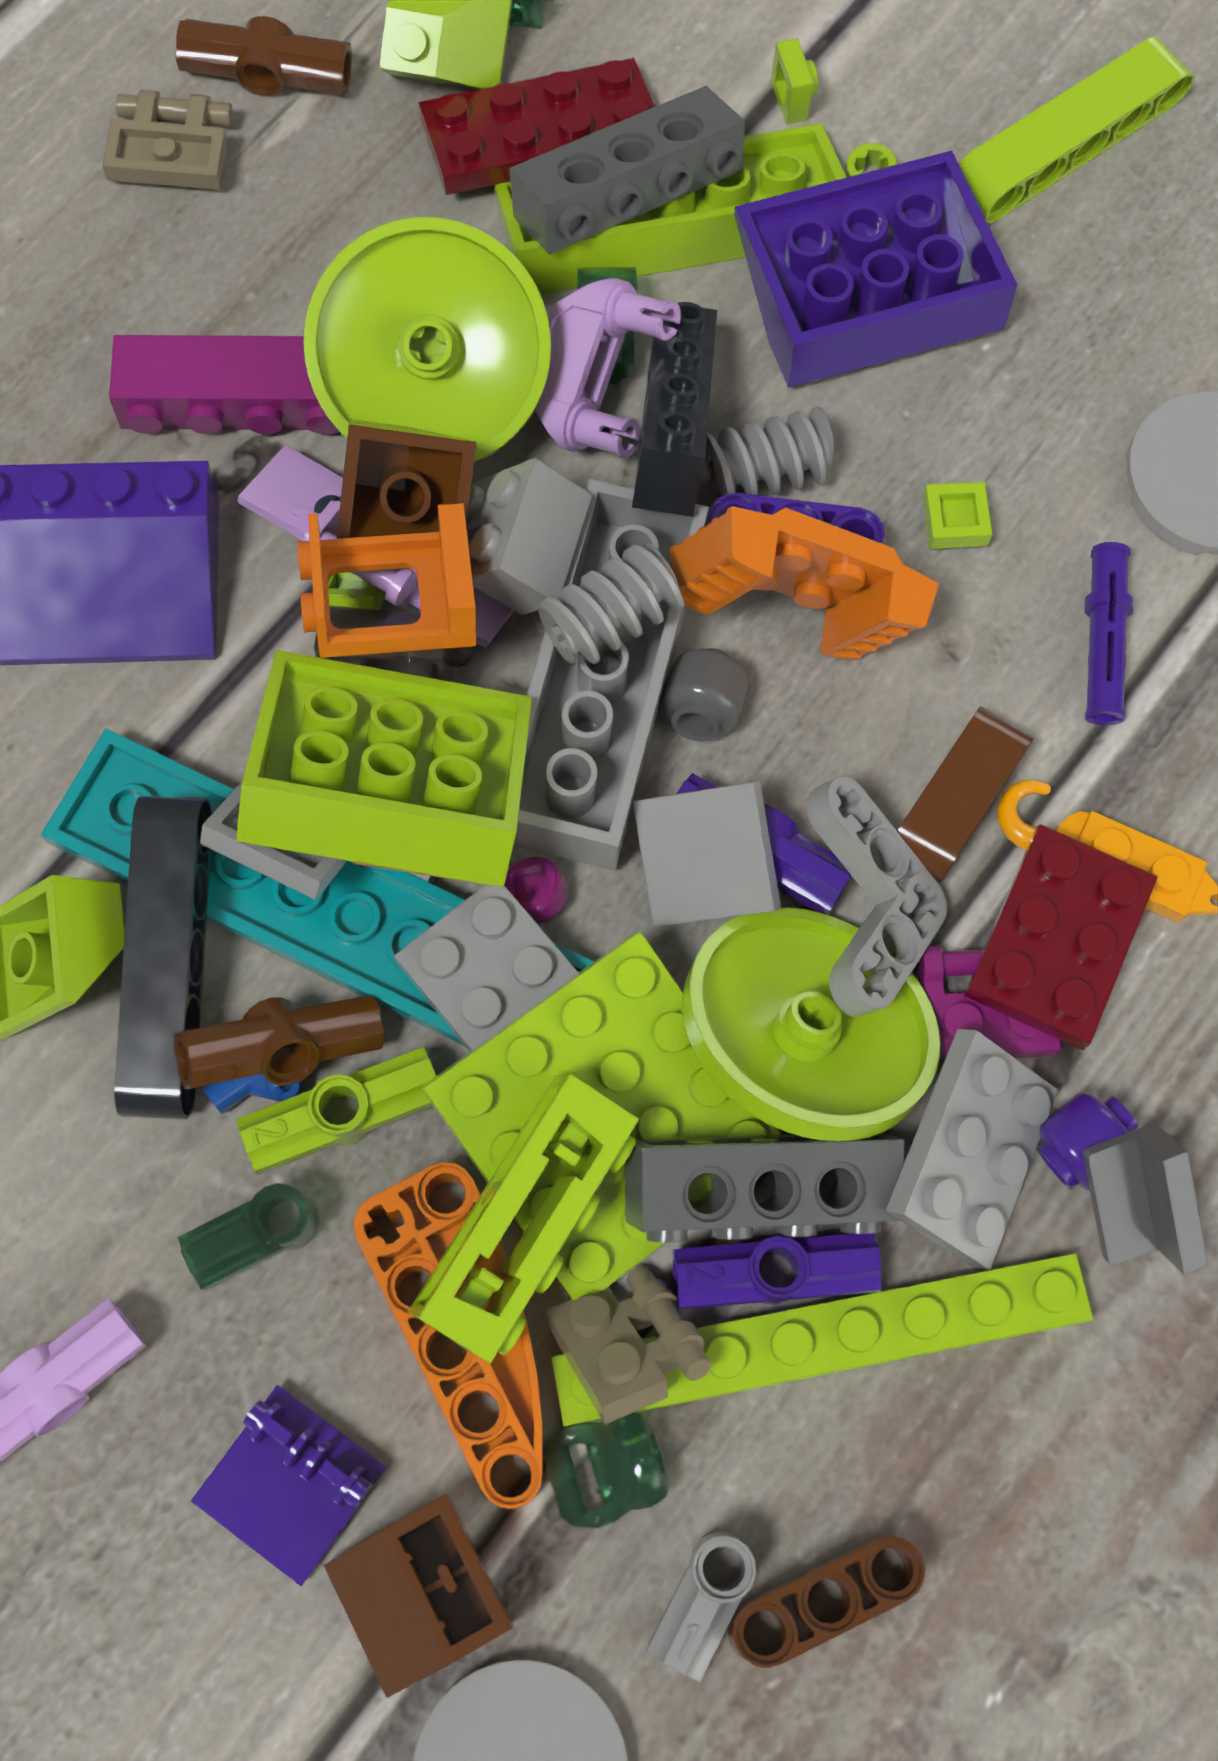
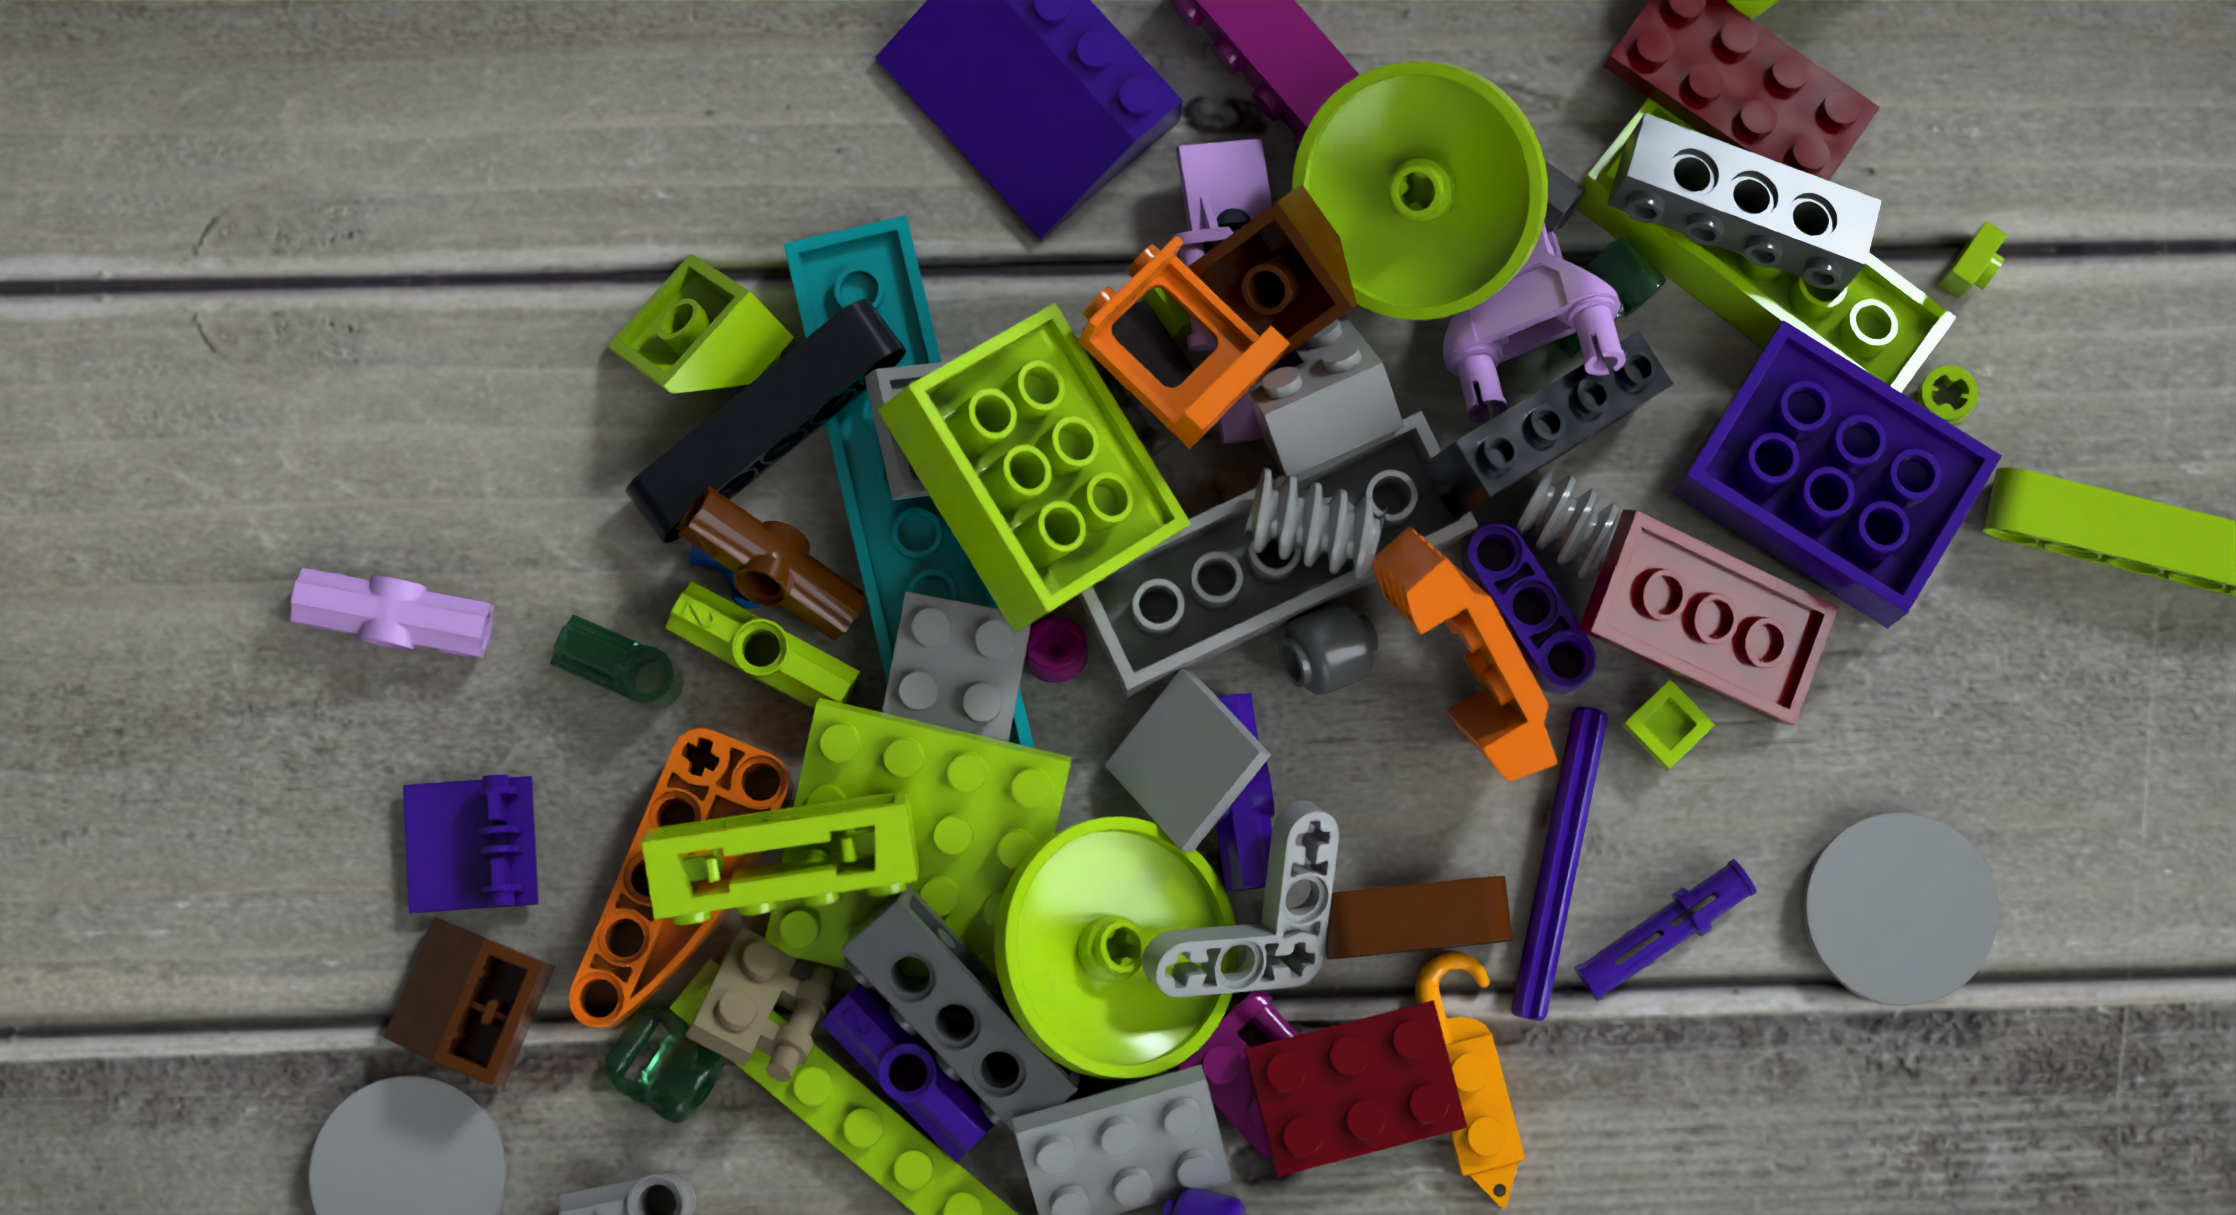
camera: 50 degrees right, 10 degrees up
none -> dark purple axle [1511,707,1608,1021]
none -> plate [1578,510,1839,726]

